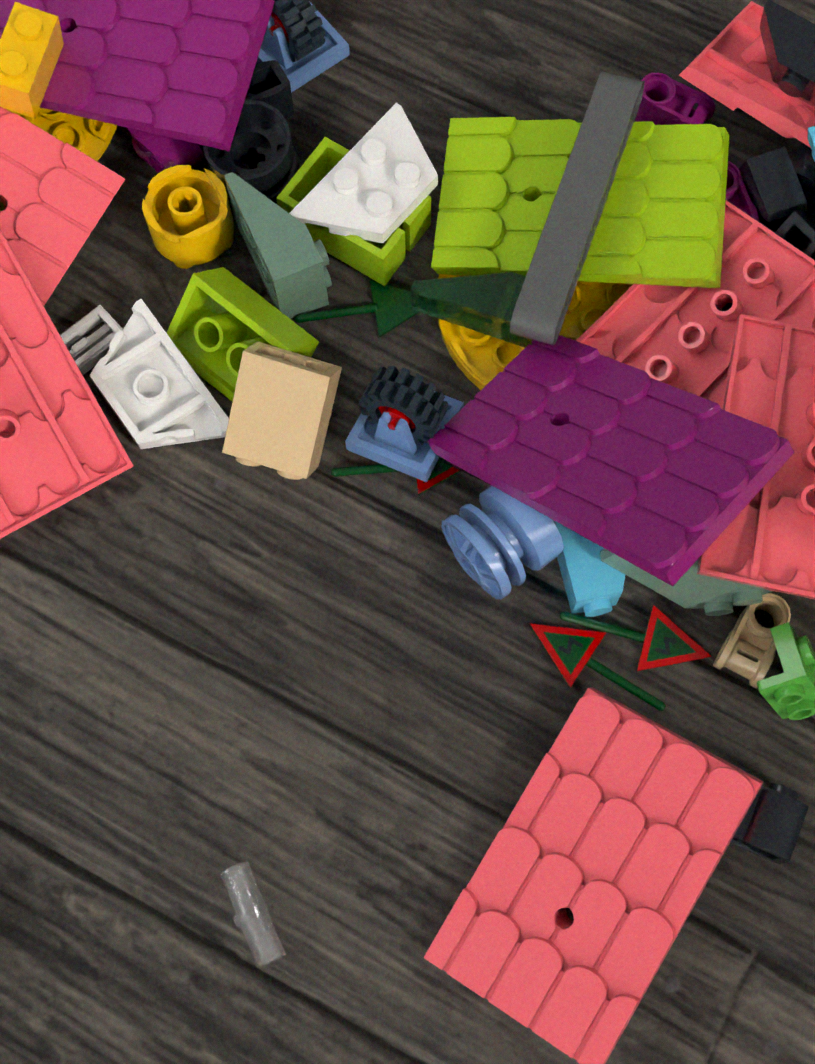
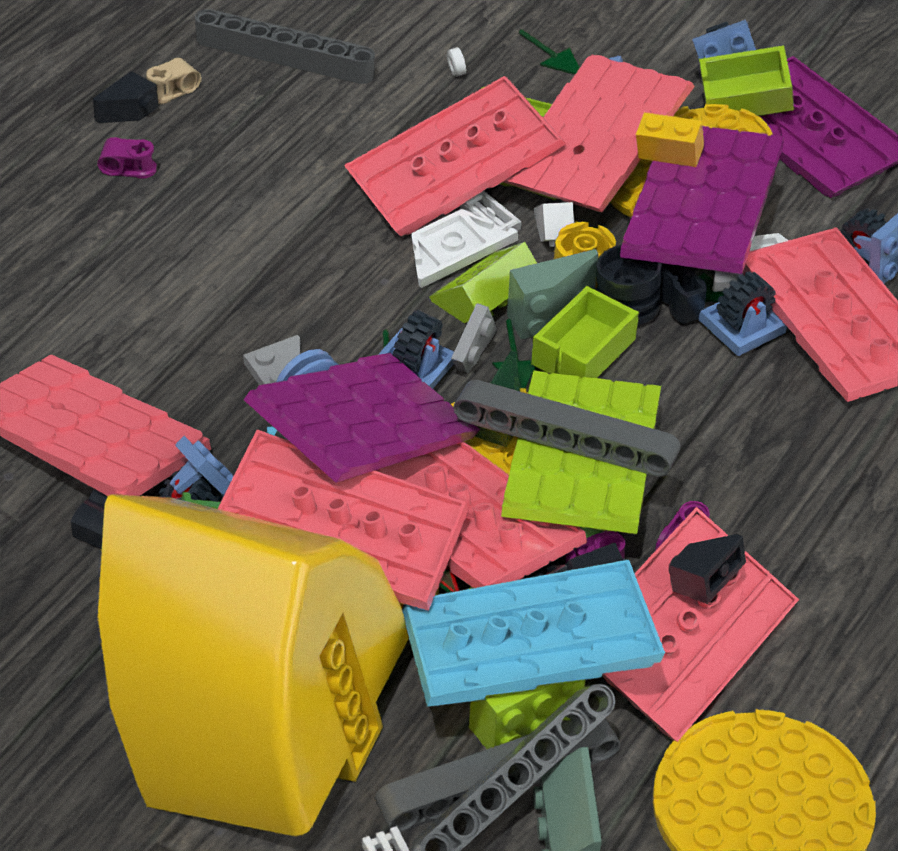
camera: 90 degrees right, 25 degrees down
clear pin [219,861,287,968] -> none
tan brick [222,341,342,480] -> none
white wing [289,103,438,243] -> none
piece [529,623,666,711] -> none
none -> medium blue plate [159,436,234,502]
none -> light grey wing [243,335,300,385]
none -> light grey wing [451,303,497,374]
none -> white slope [534,202,574,247]

